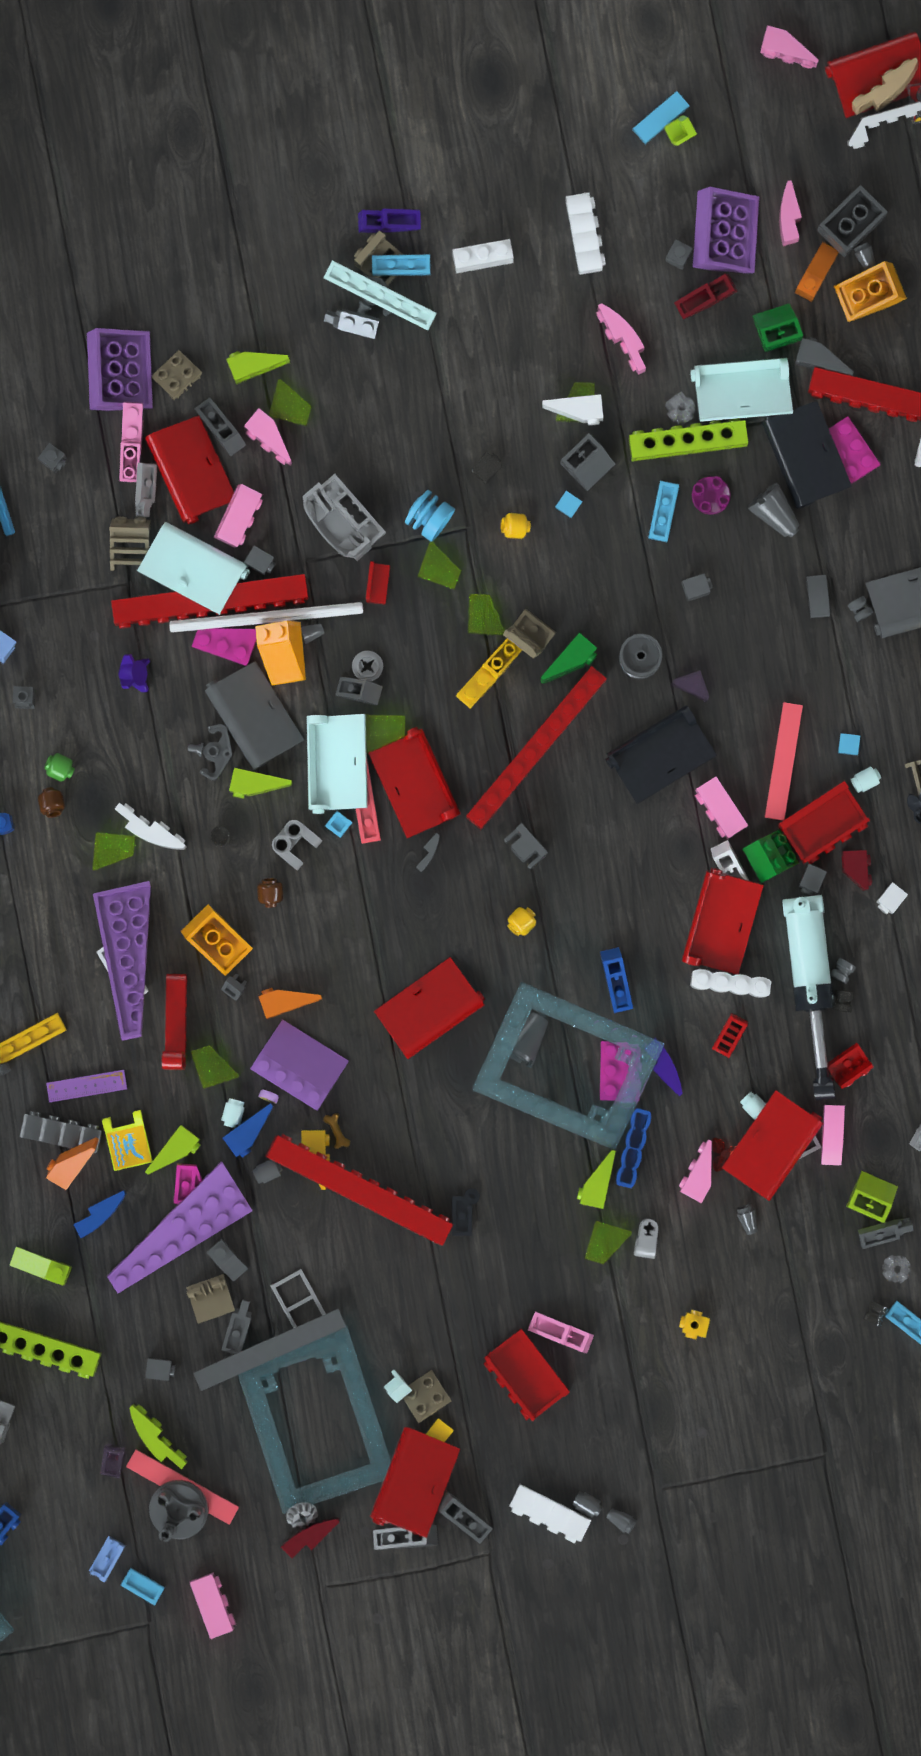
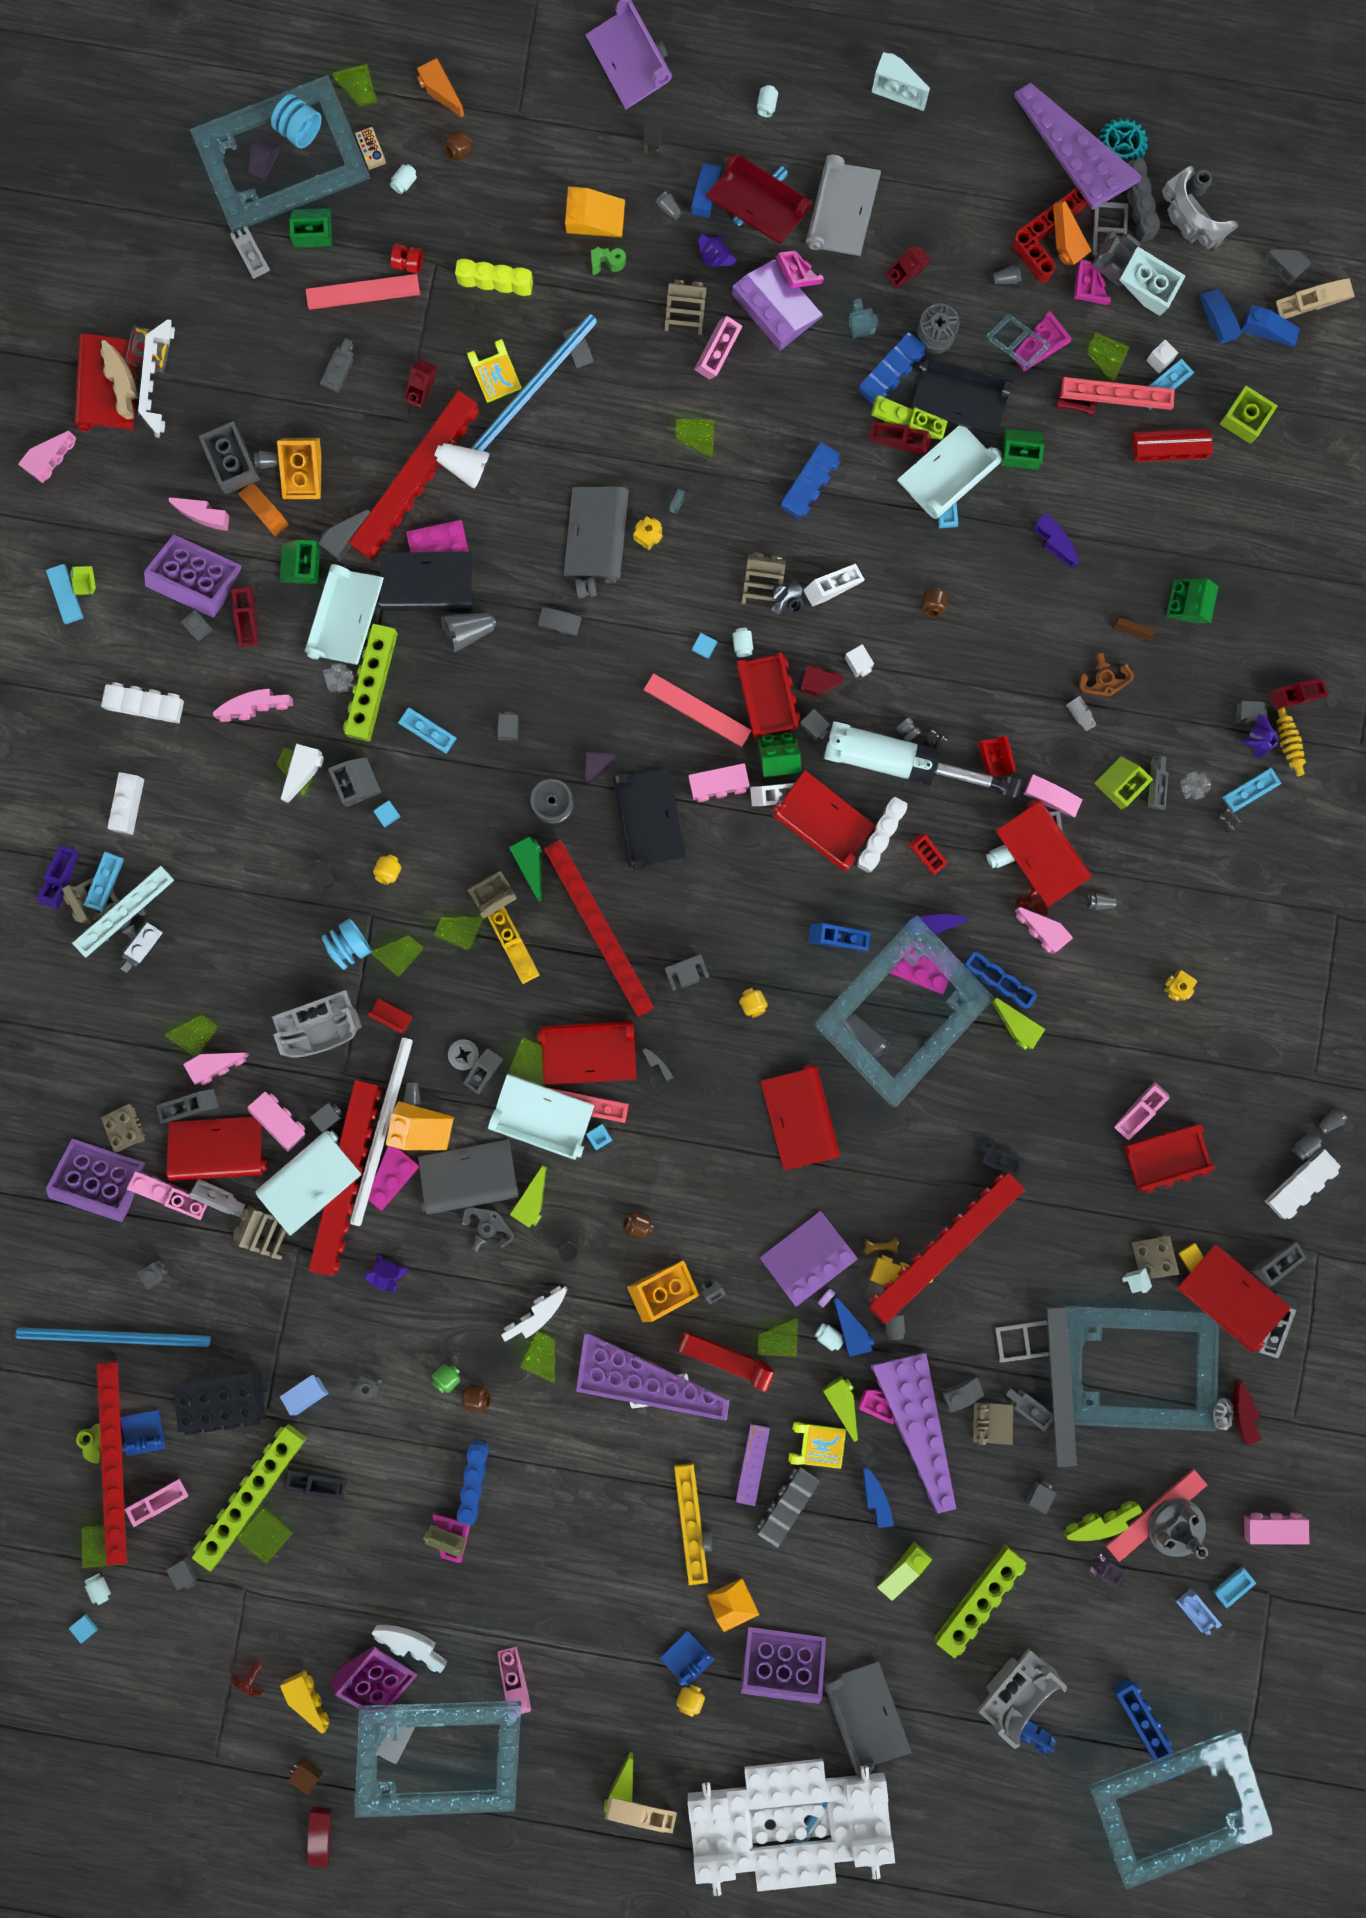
camera: 75 degrees left, 0 degrees up
orange slope [46,1137,99,1190] -> none
lime slope [226,351,290,384] -> none
orange slope [258,988,322,1019] -> none
light grey piece [272,820,322,871] -> none
clear neon green wing [584,1221,632,1264] -> none
light grey piece [634,1219,658,1259] -> none
magenta dish [692,476,731,515] -> none

